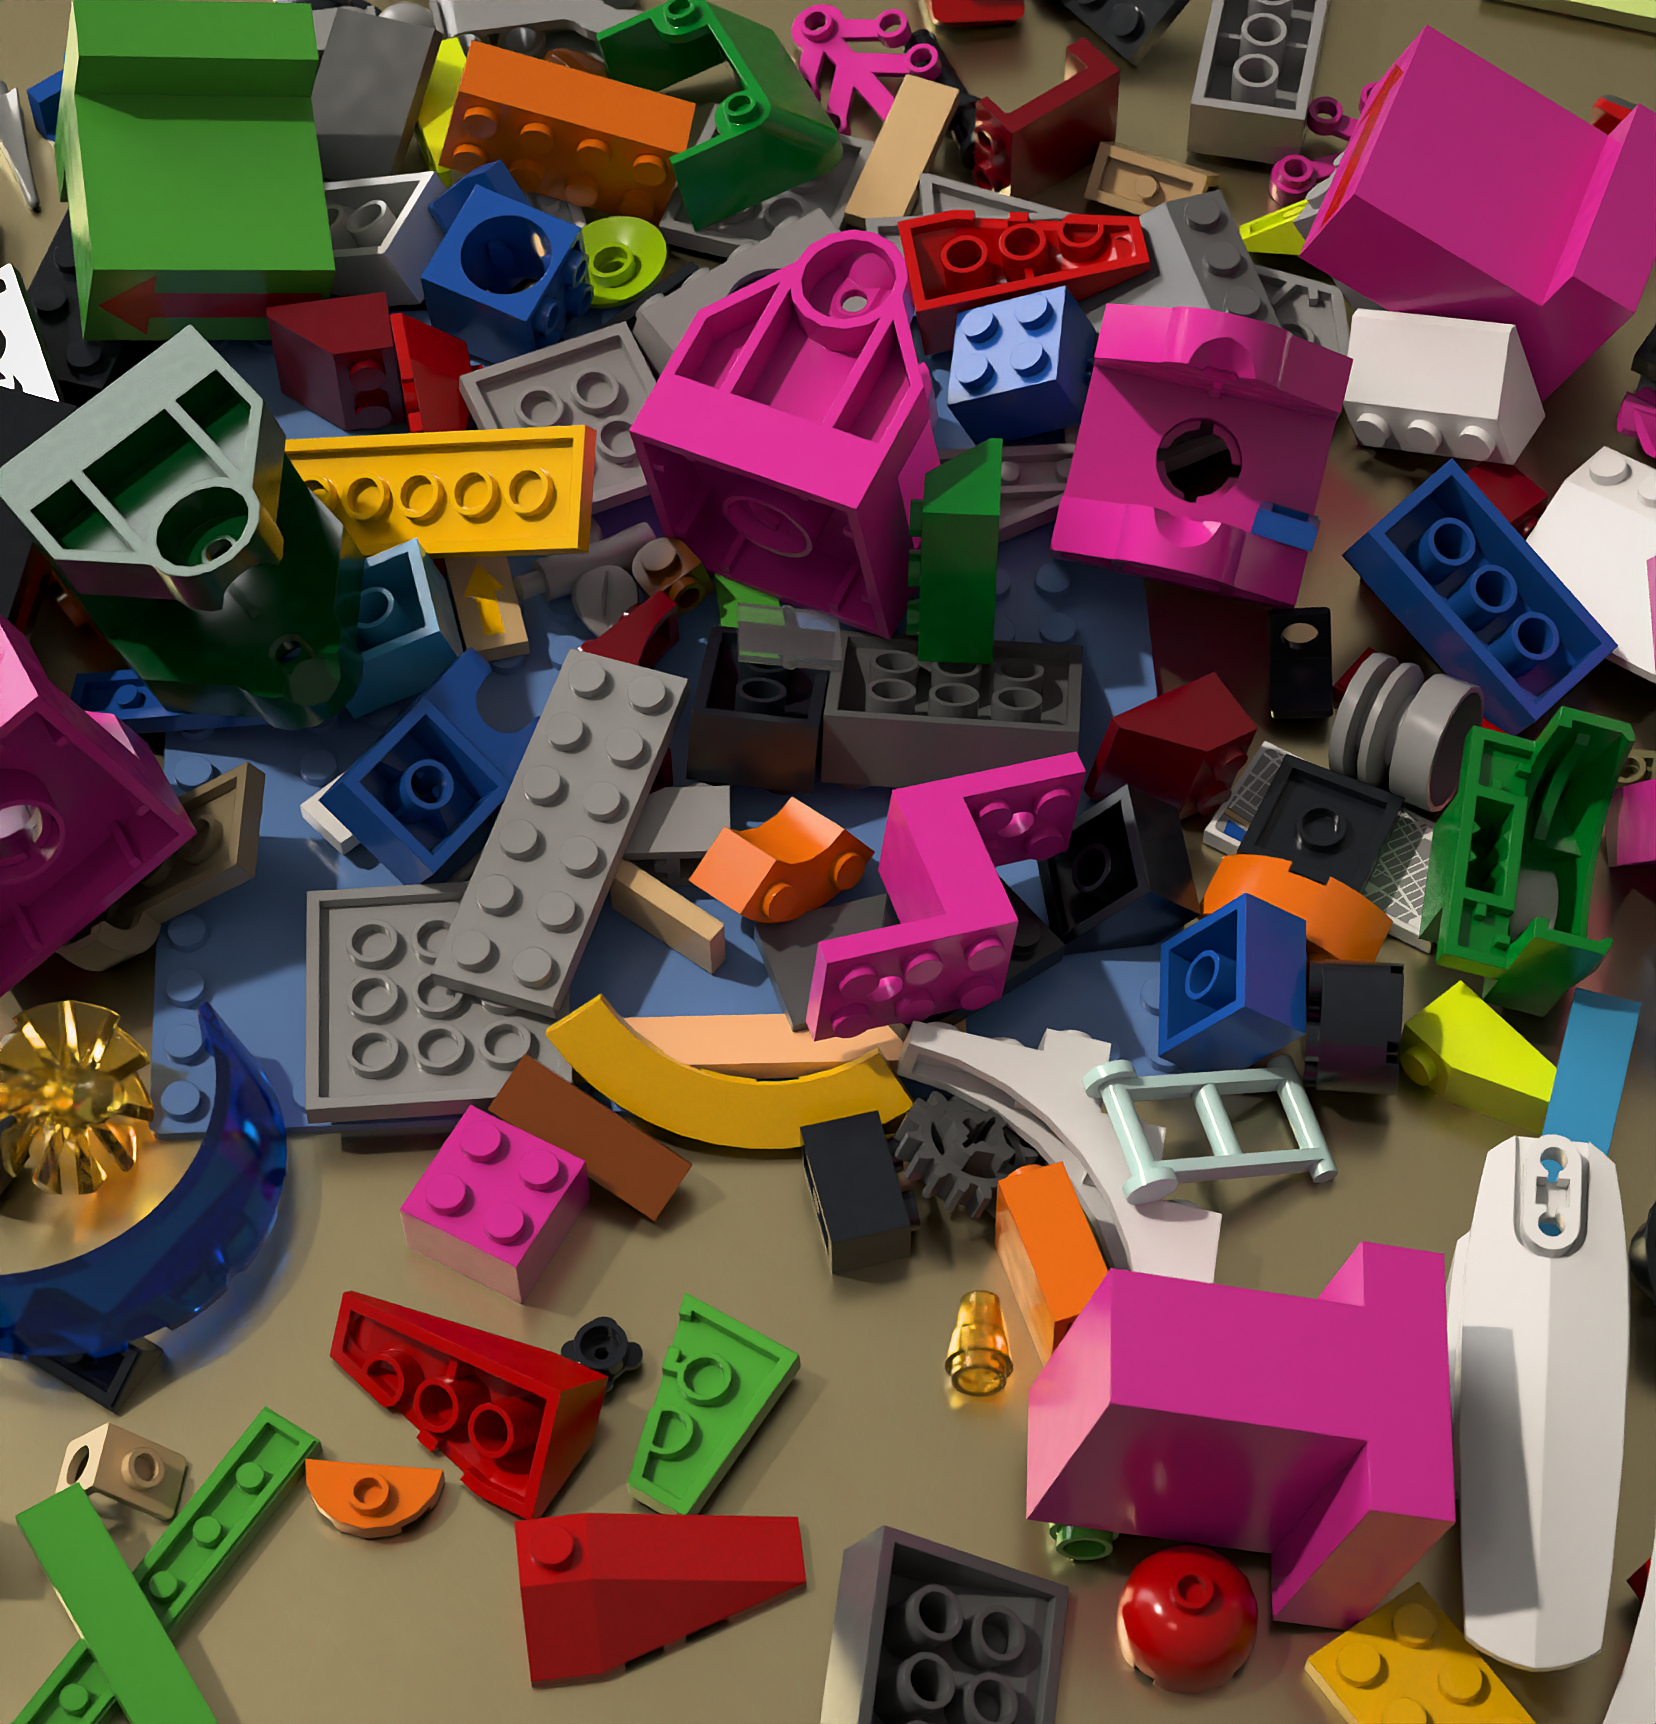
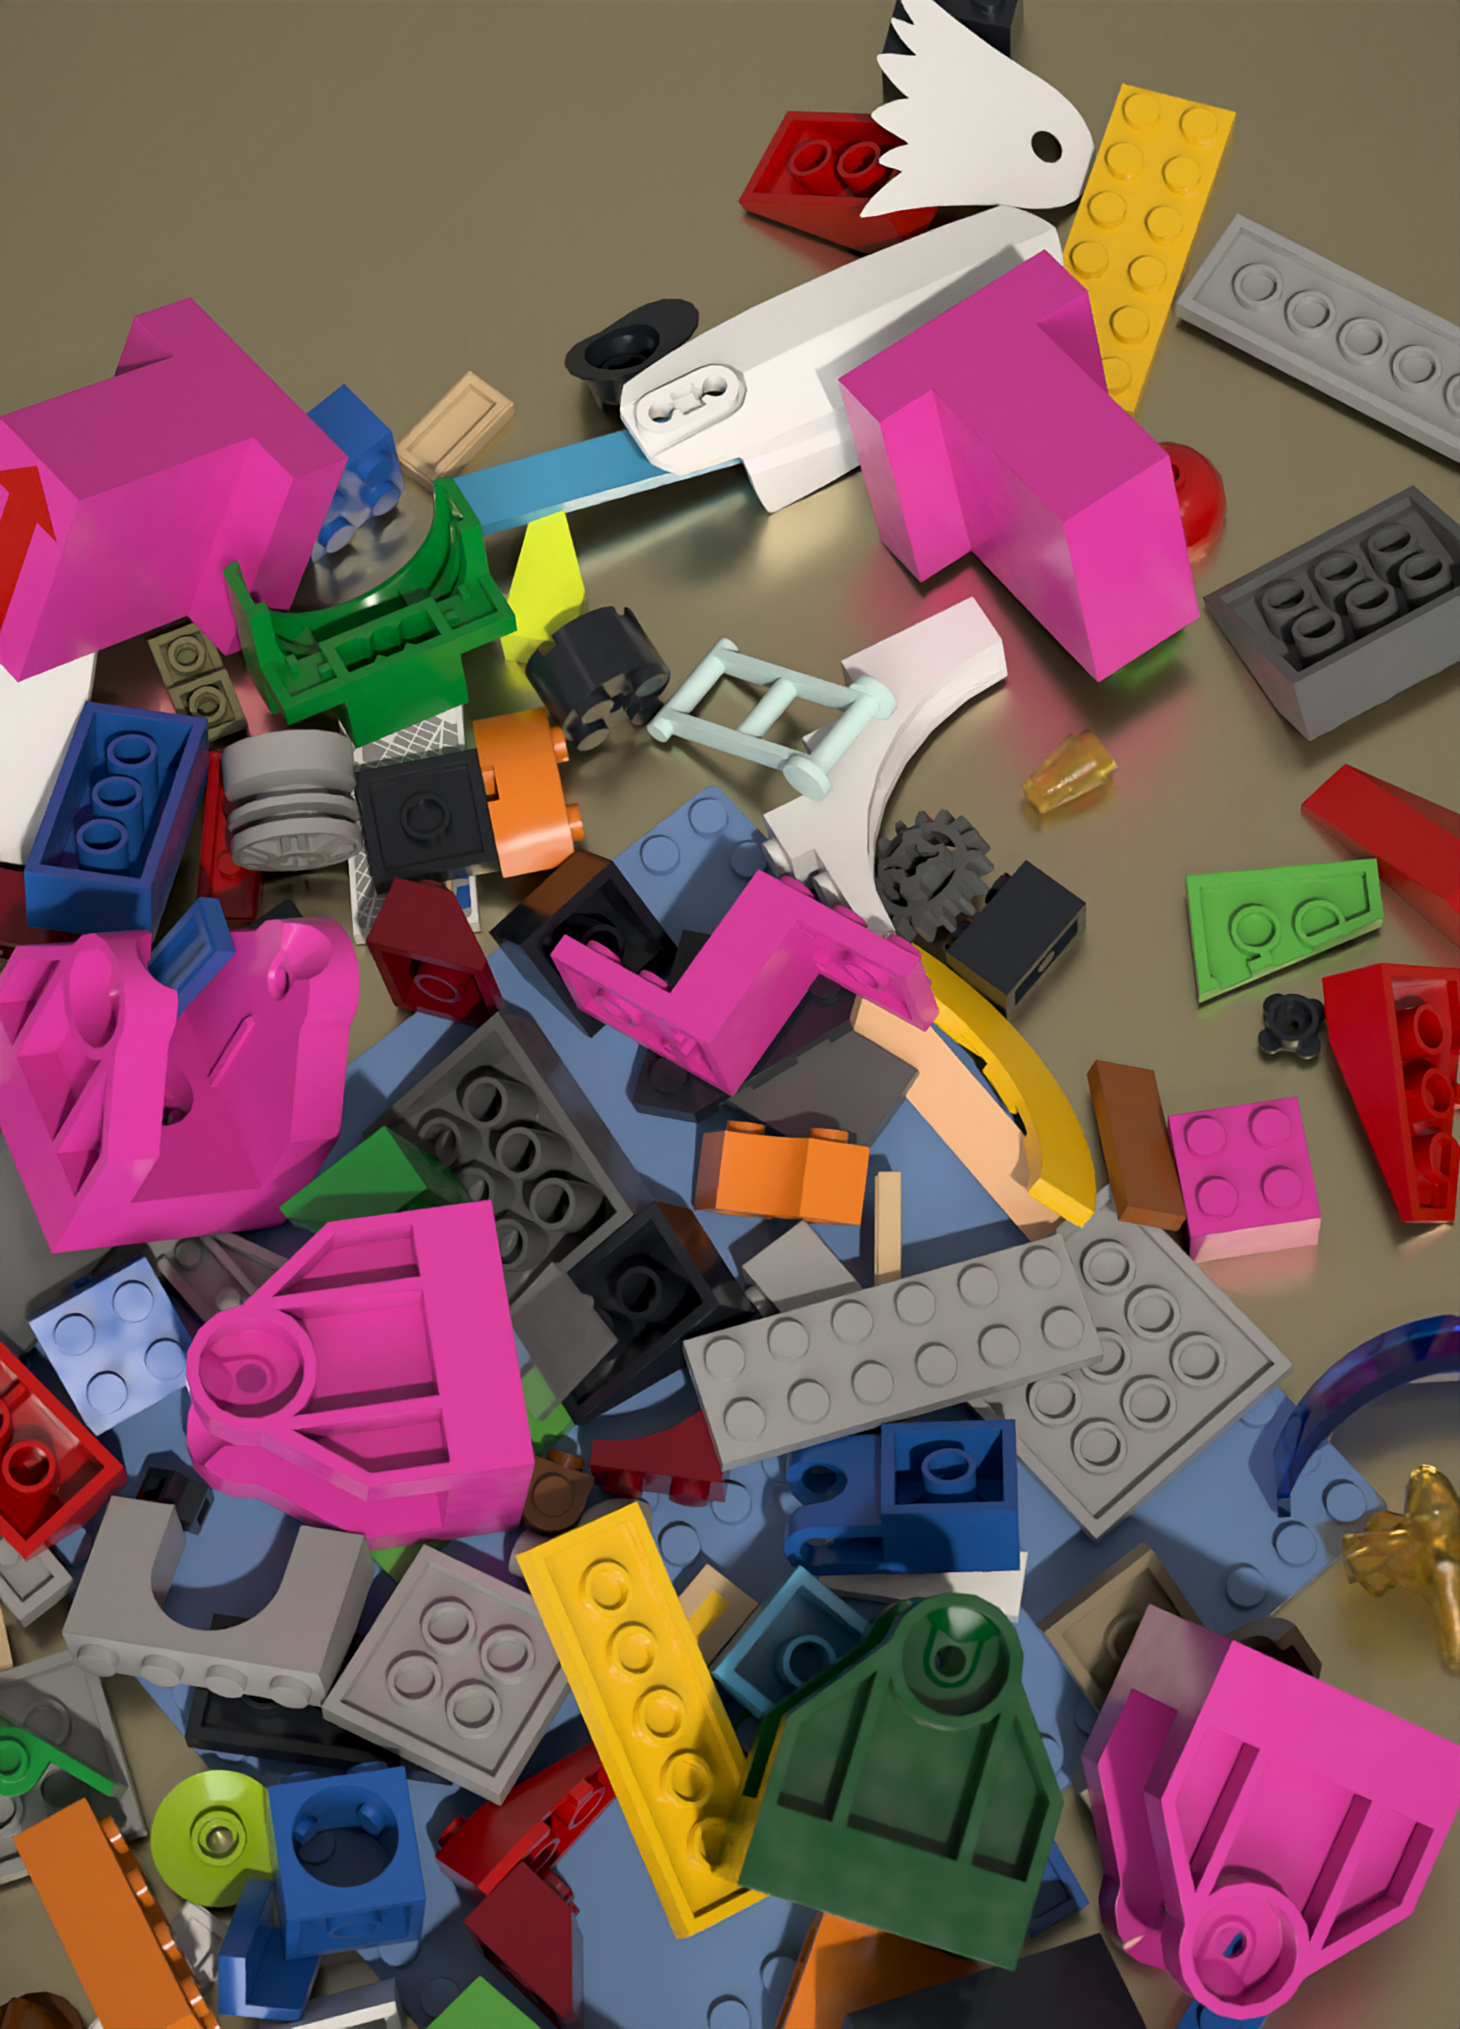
camera: 120 degrees left, 10 degrees up
orange brick [994,1161,1108,1367] -> none
blue brick [1158,892,1307,1073] -> none

